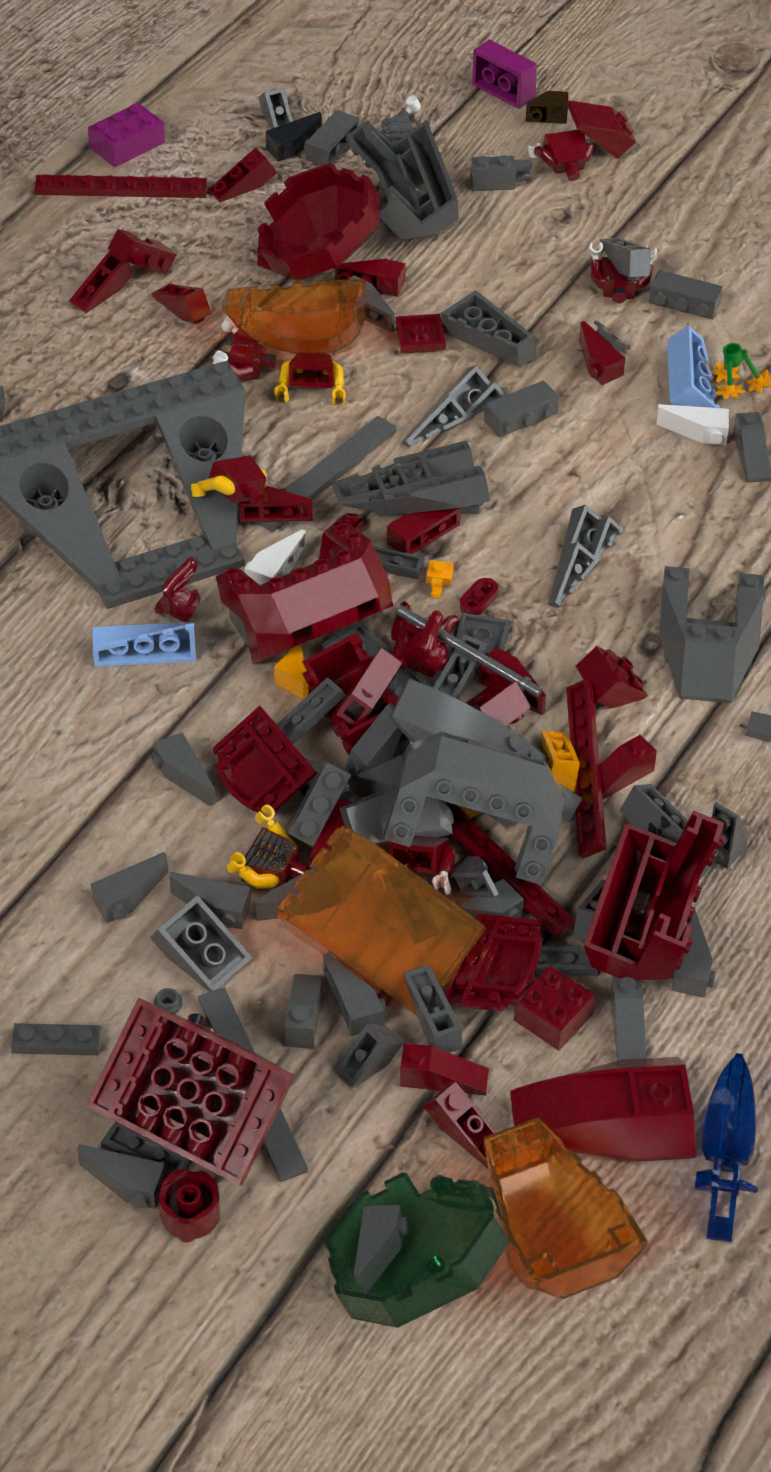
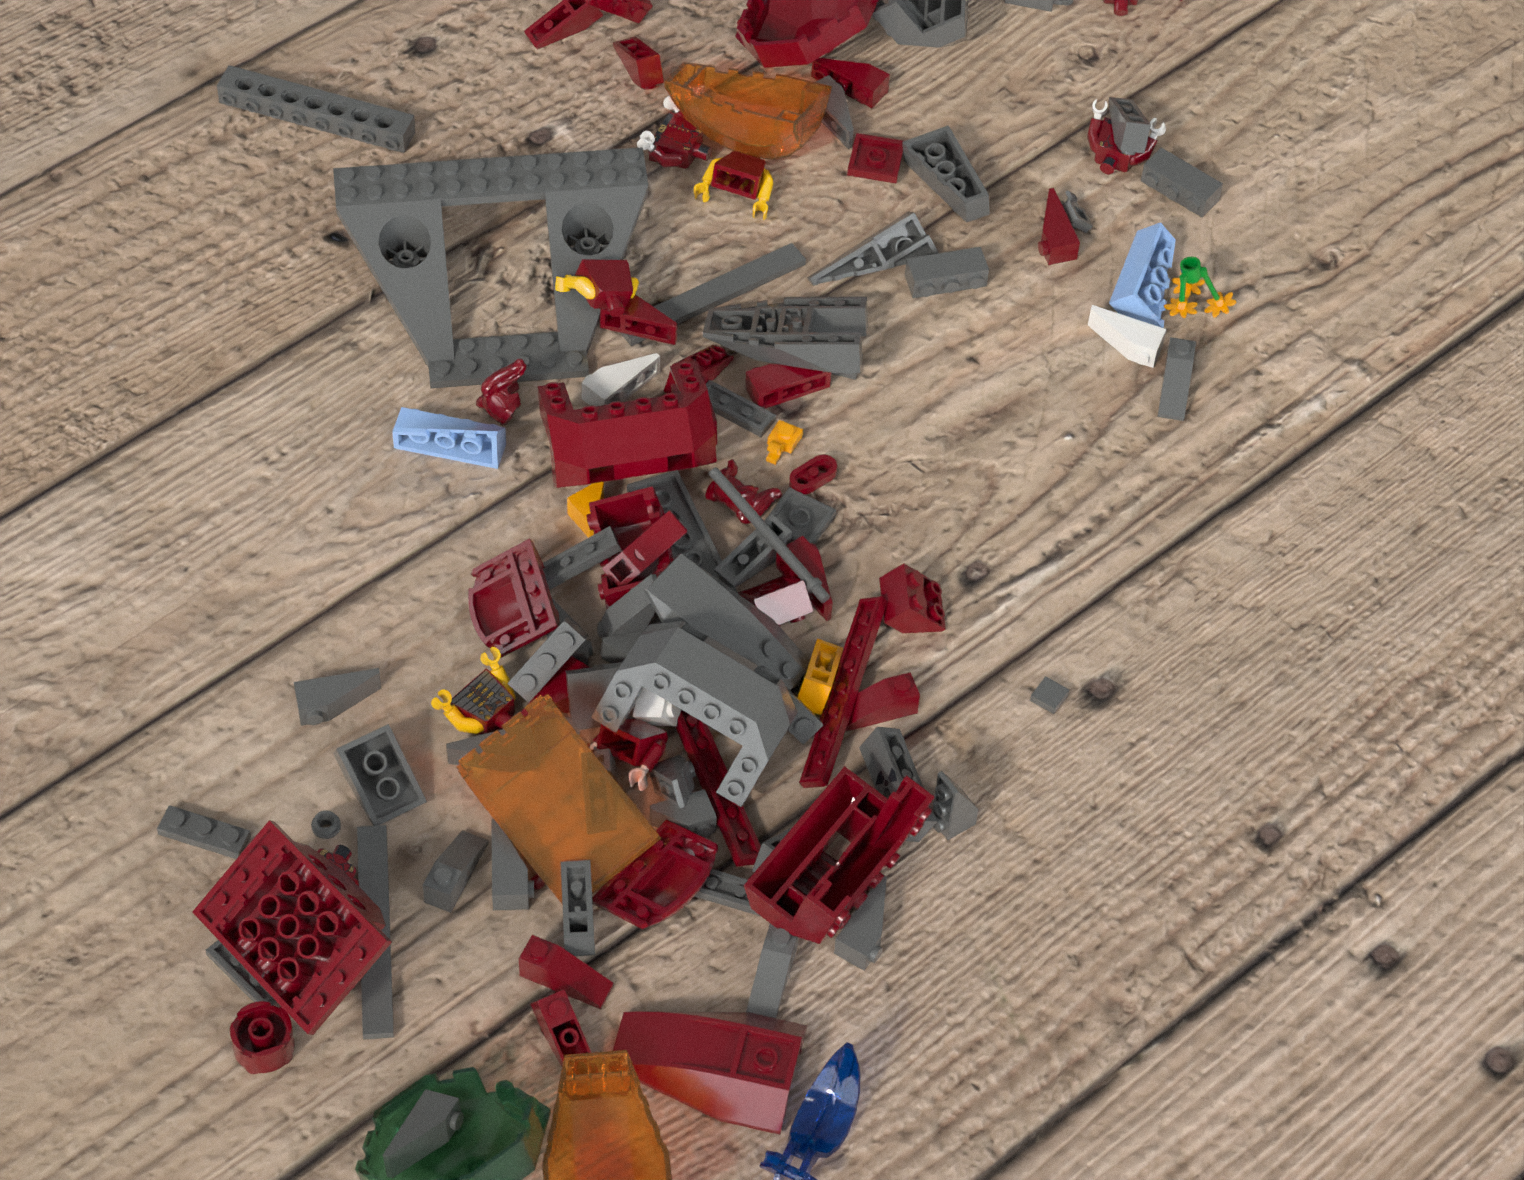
camera: 15 degrees right, 5 degrees up
dark grey slope [77,1144,166,1209] -> none
dark grey slope [151,732,214,806] -> none
dark grey slope [169,872,251,929] -> none
dark grey slope [335,1024,404,1087] -> none
dark red hair [392,610,449,677] -> none
dark red brick [514,966,595,1051] -> none
dark grey wedge [549,505,624,608] -> none
dark grey wedge [658,566,764,703] -> none

